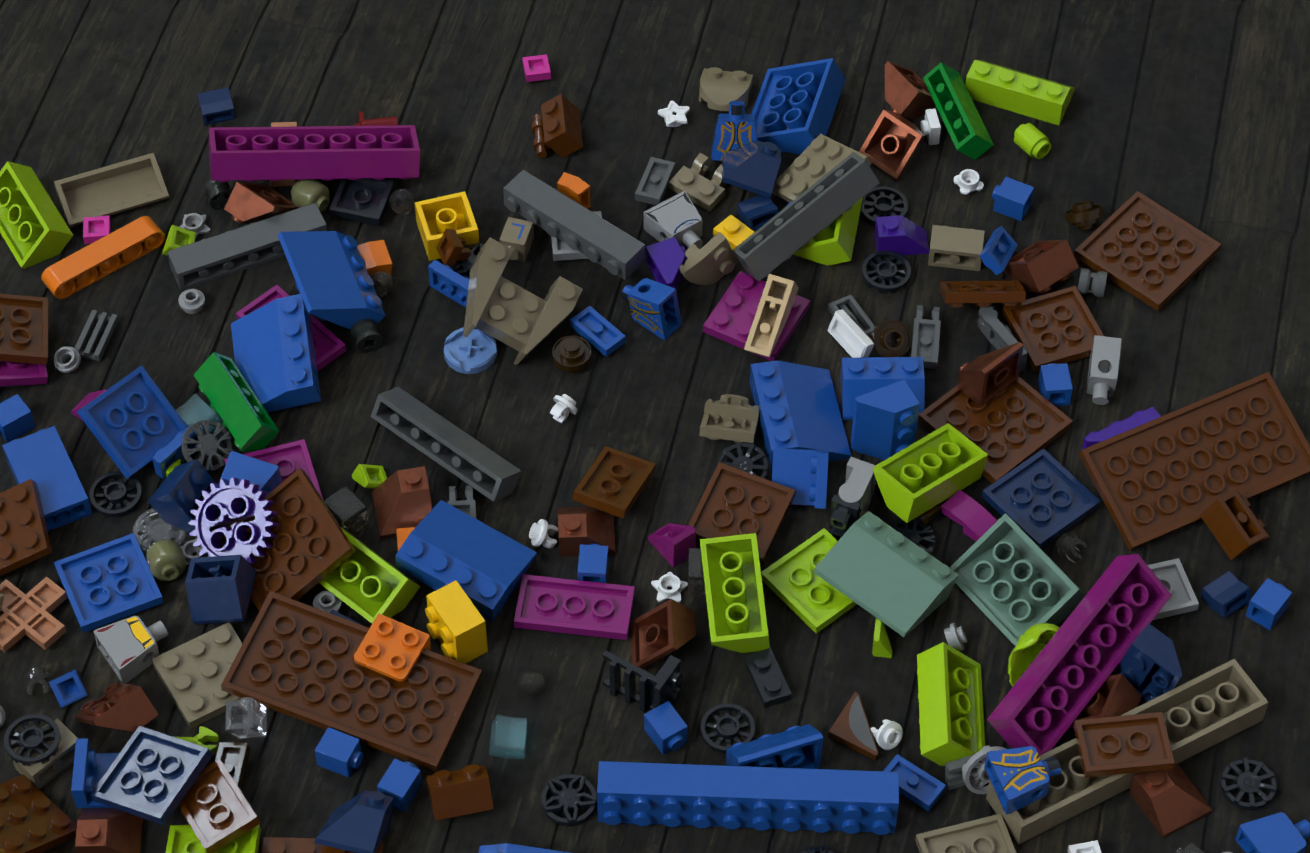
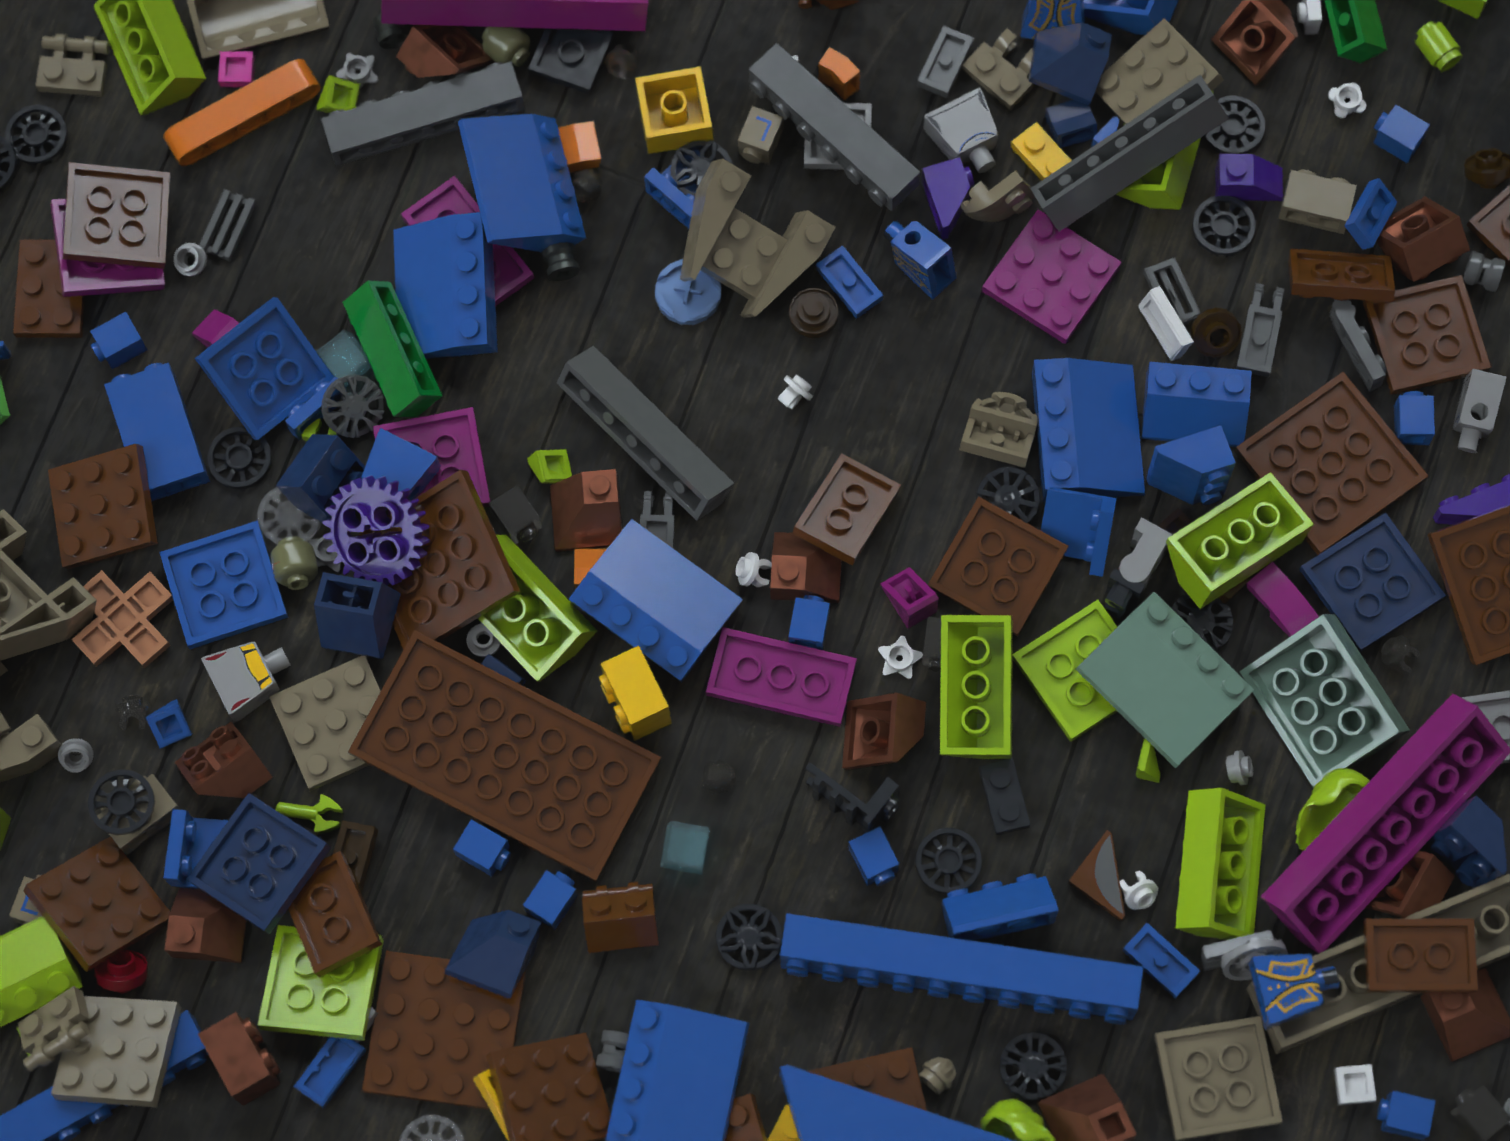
camera: 10 degrees right, 20 degrees up
light grey plate [178,289,205,314] -> none
clear brick [225,697,267,739] -> none
orange bracket [354,613,431,682] -> none
reddish brown tile [436,229,471,267] -> none
tan slope [744,274,798,358] -> none
copper slope [957,342,1024,406] -> none

